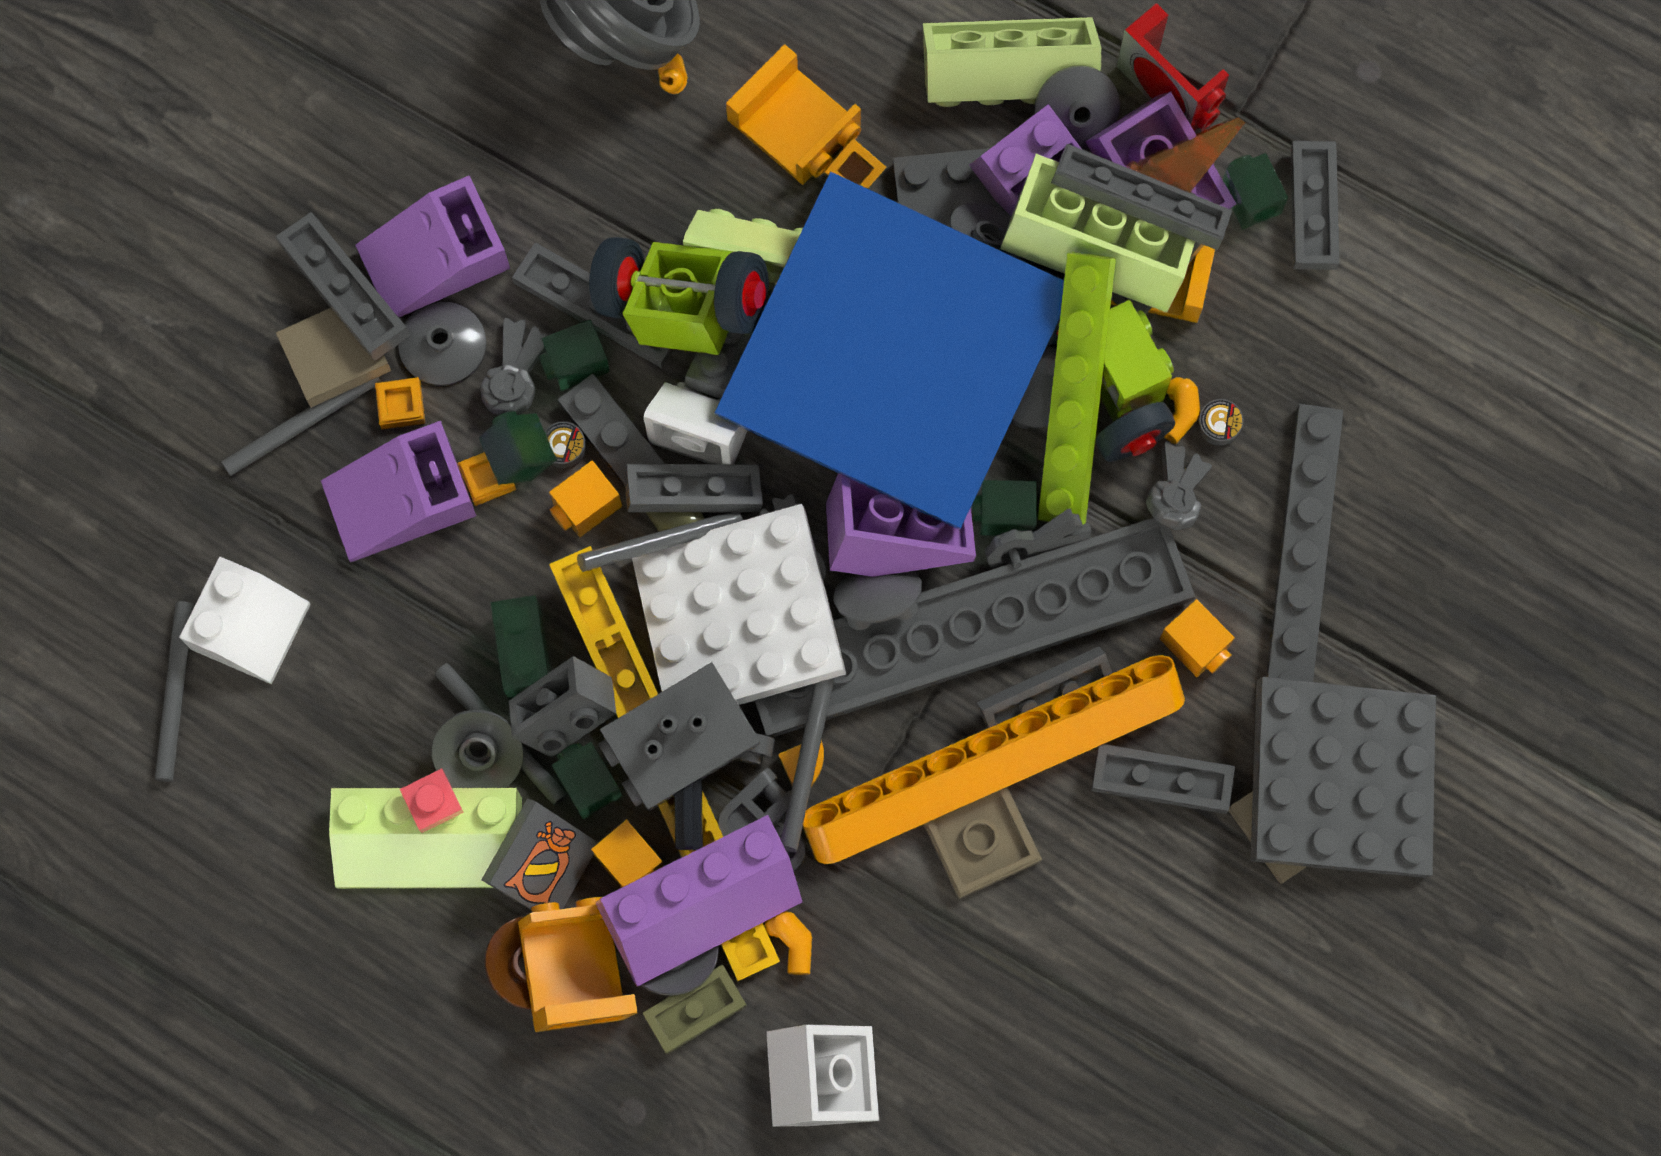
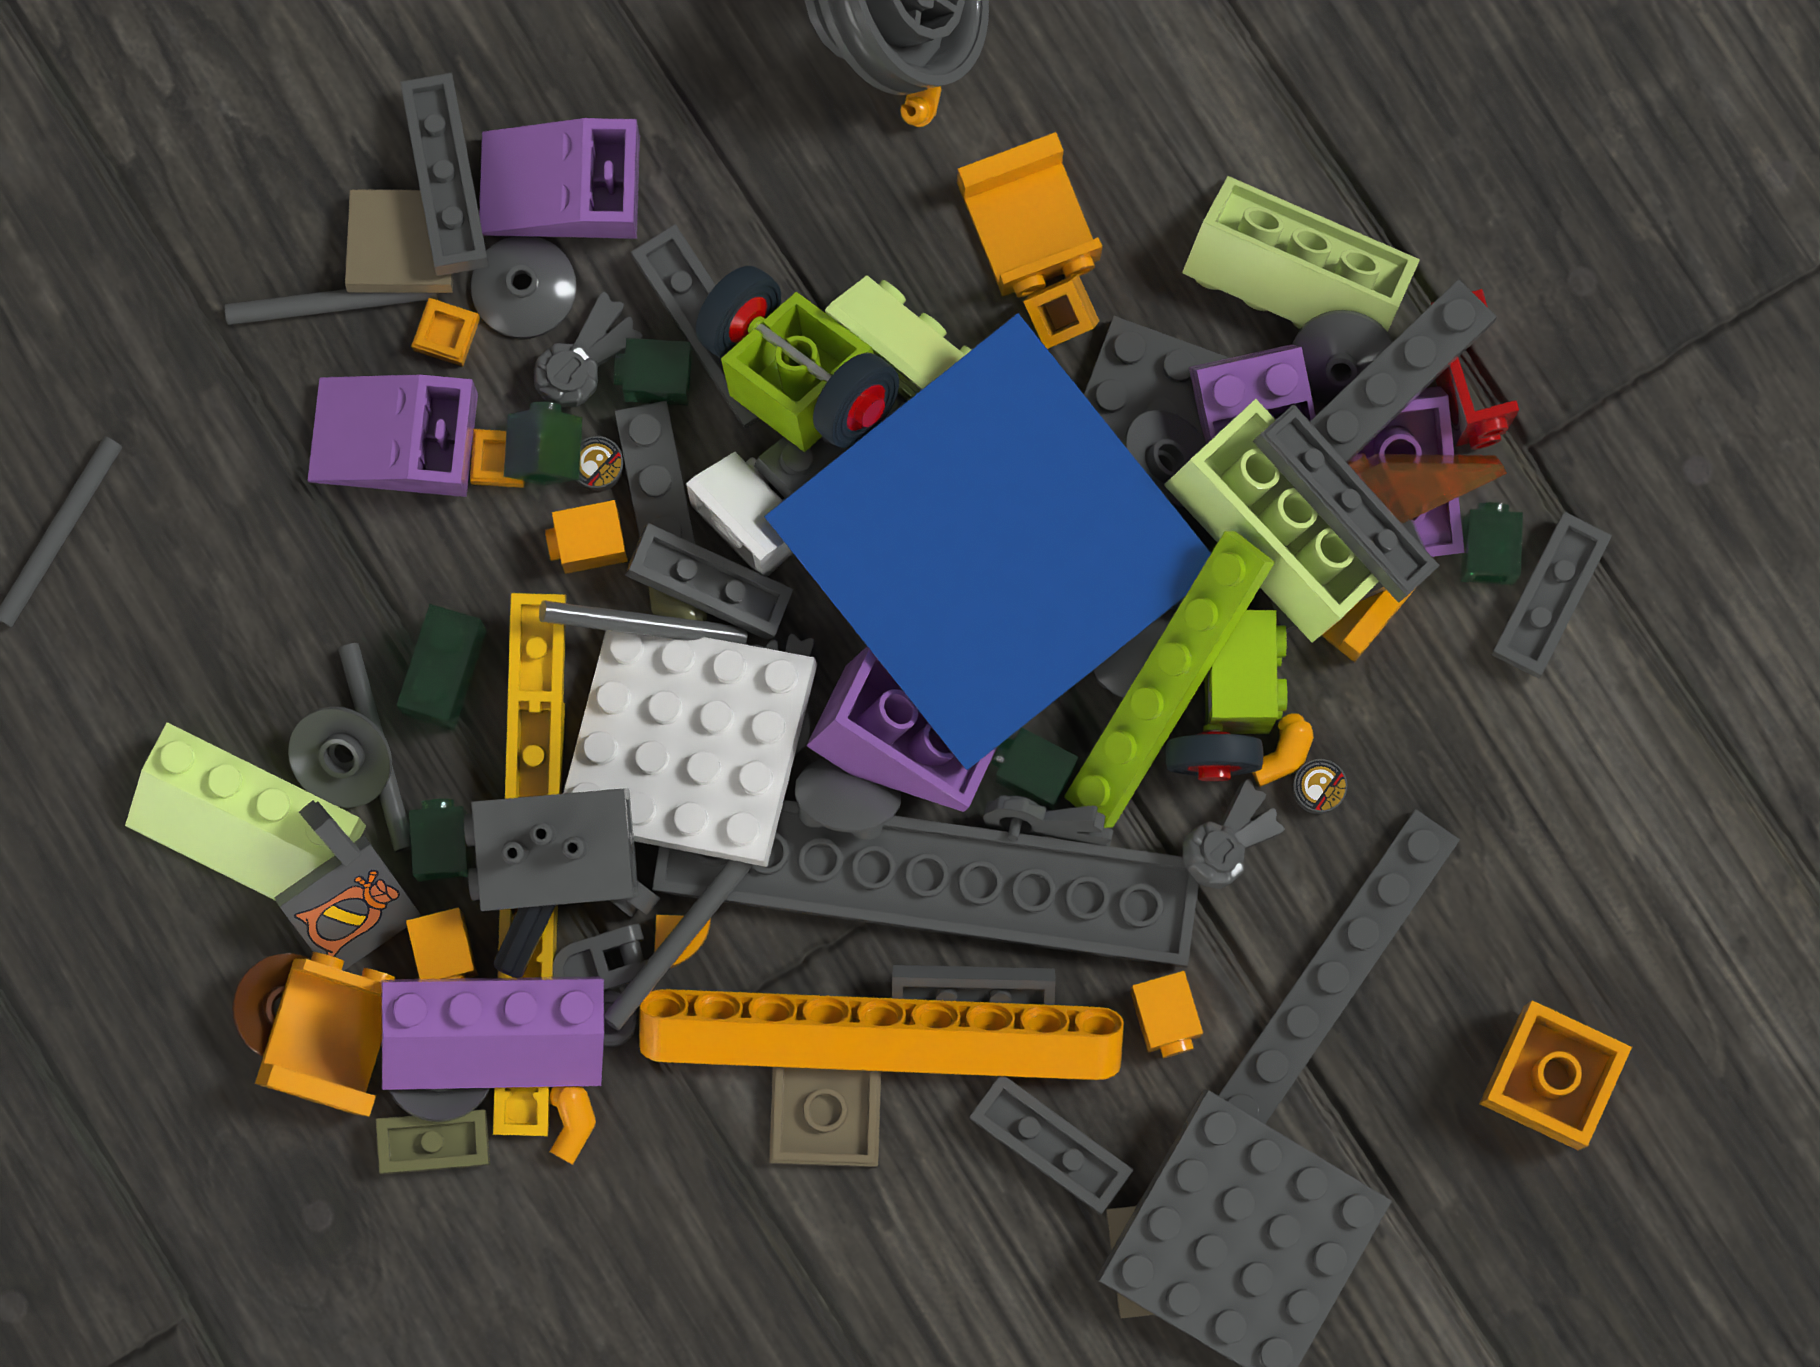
camera: 25 degrees right, 5 degrees up
white slope [179,557,311,684] -> none
coral plate [400,769,464,833] -> none
dark grey brick [509,656,616,758] -> none
white slope [766,1025,879,1127] -> none
none -> dark grey tile [299,800,361,868]
none -> dark grey plate [1310,279,1497,463]
none -> light orange brick [1479,1000,1632,1150]

